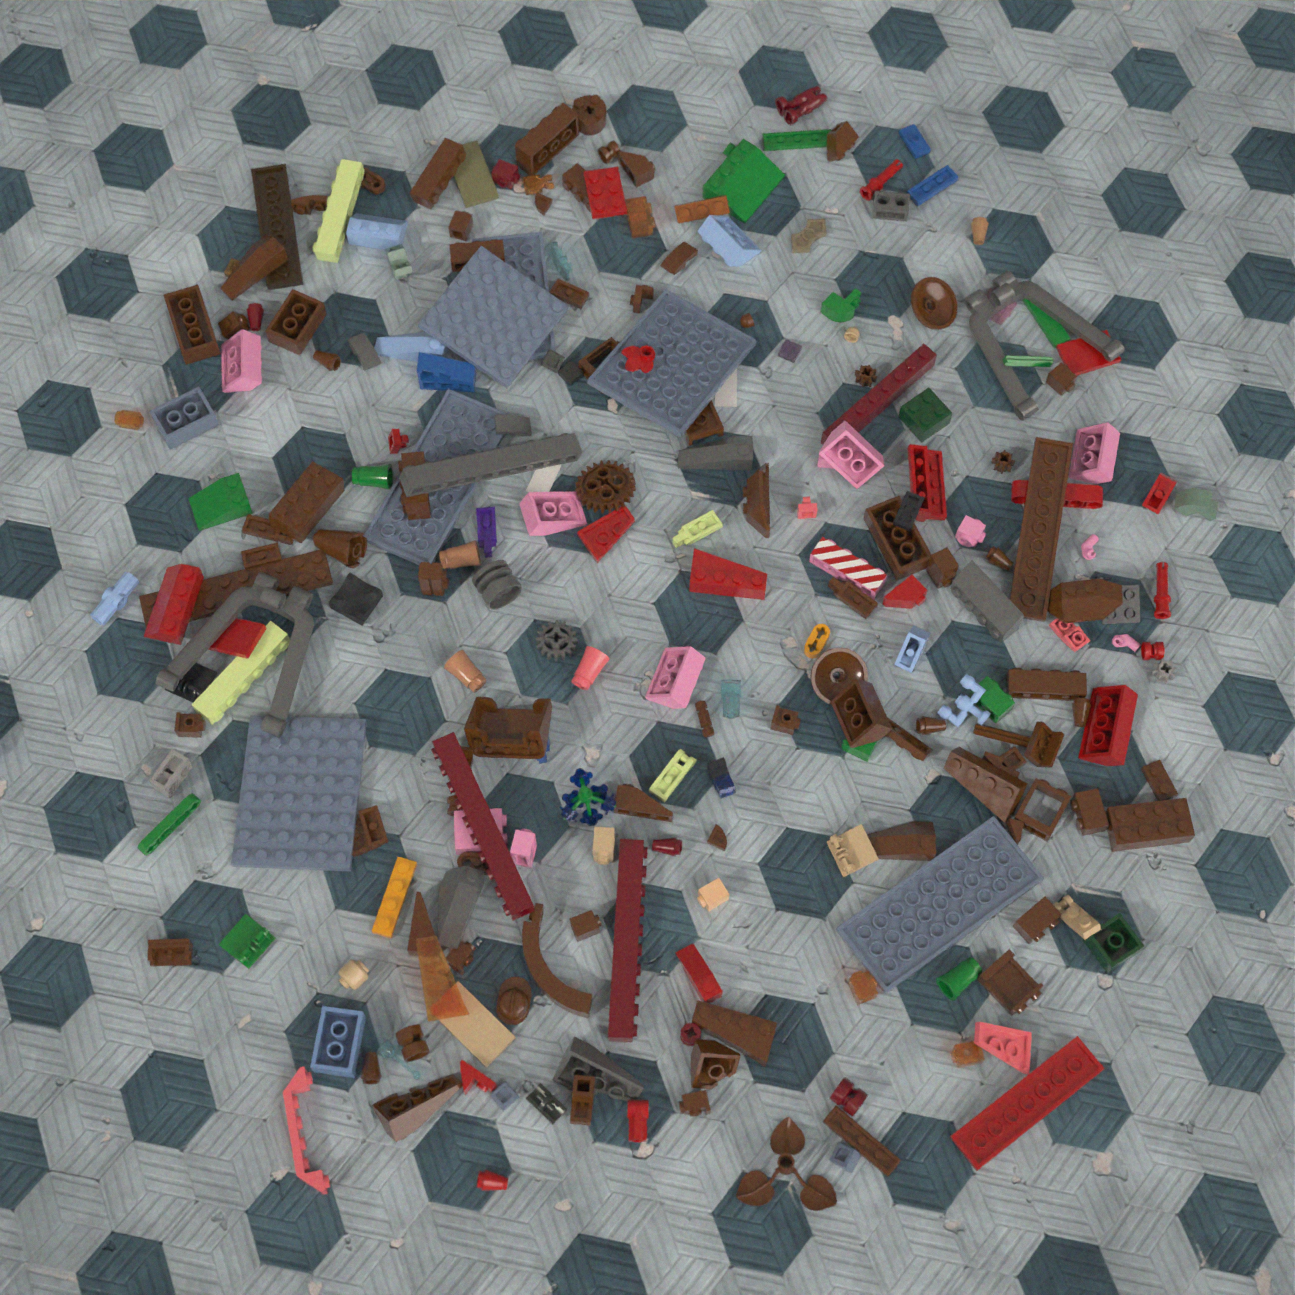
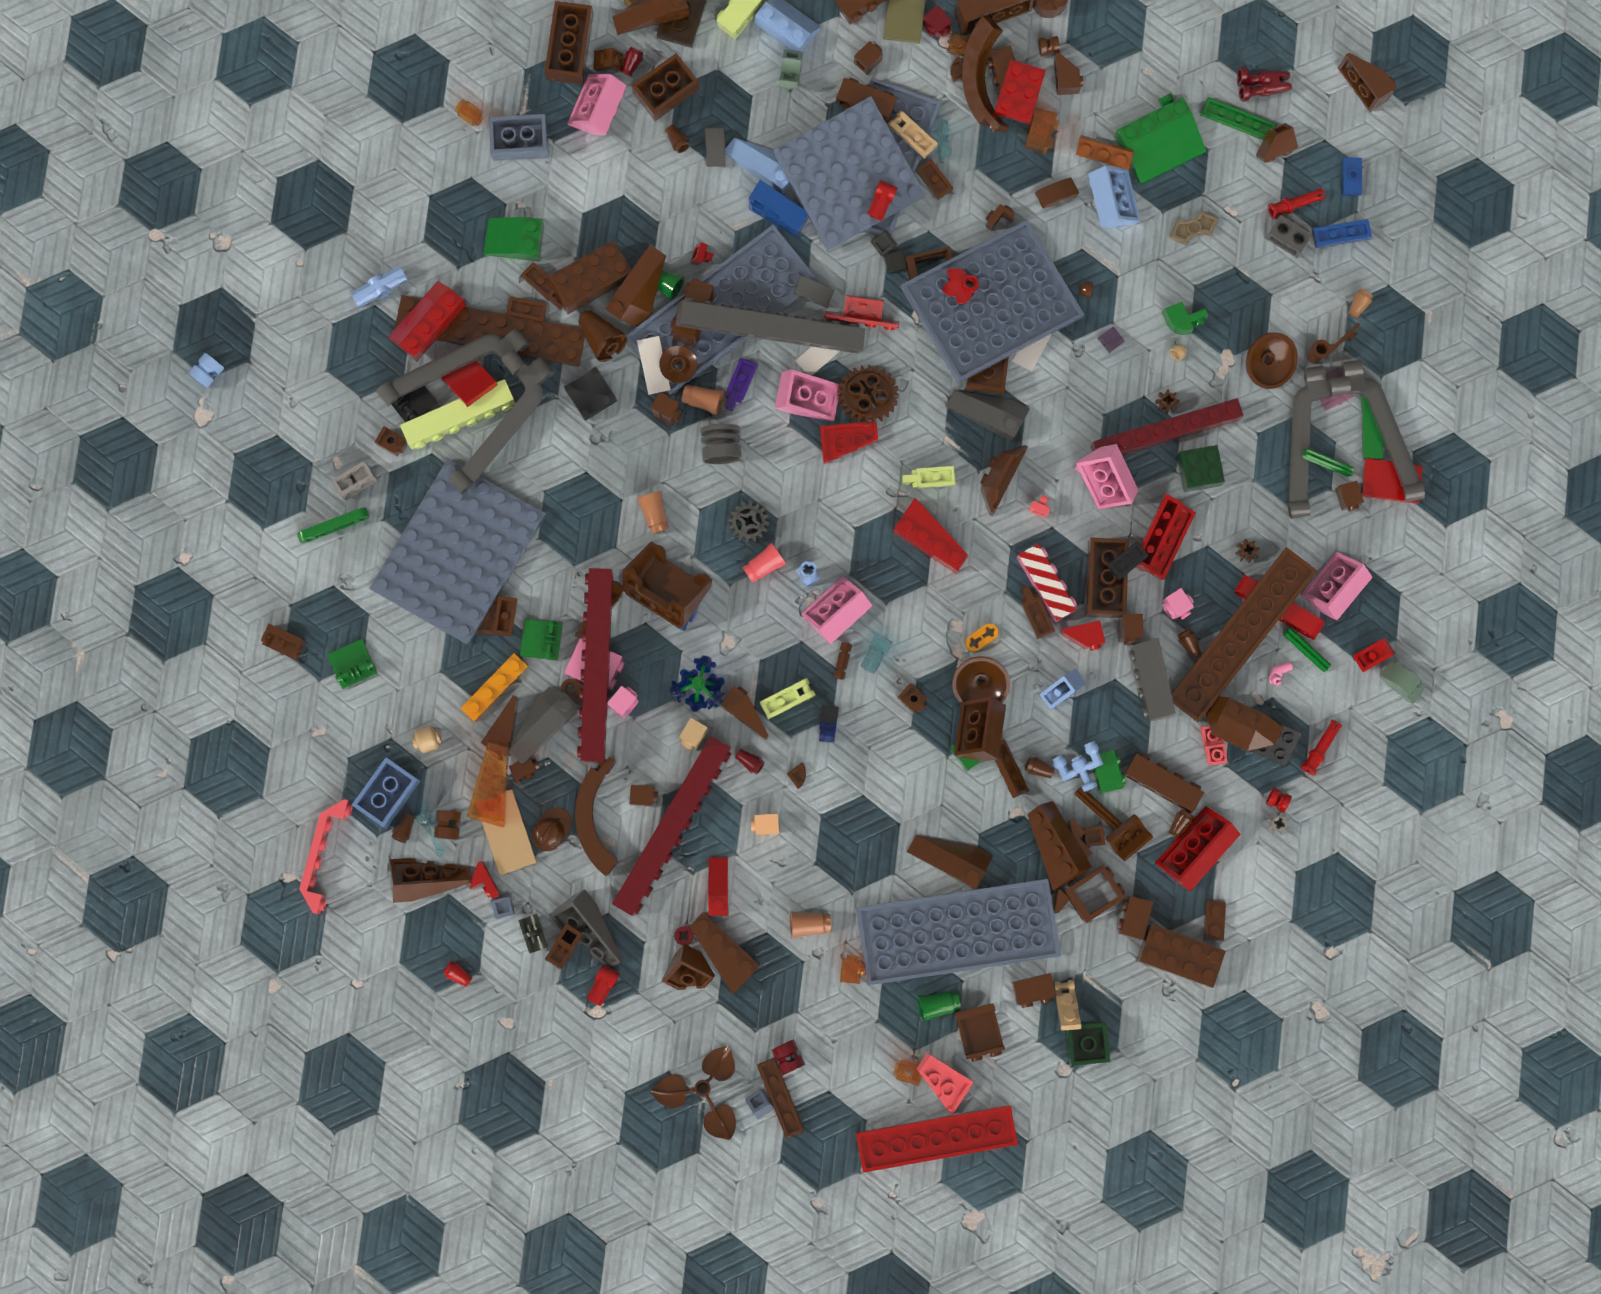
camera: 25 degrees right, 15 degrees up
reddish brown brick [678,1090,711,1117] -> none
tan hinge [827,824,879,877] -> none
bright pink arm [1112,634,1141,652] -> none
none -> green hinge [520,619,563,661]
none -> reddish brown wedge [606,245,666,327]
none -> white sticker [637,336,671,395]
none -> reddish brown dish [659,346,697,383]
none -> nougat plant [790,911,831,938]
none -> light blue piece [796,561,821,587]
none -> red bracket [824,295,900,330]
none -> red piece [867,180,898,221]
none -> tan plate [887,110,938,159]
none -> reddish brown arch [962,16,1009,133]
none -> green axle [1283,628,1331,672]
none -> reddish brown door [1306,322,1361,364]
none -> reddish brown slope [1338,53,1397,112]

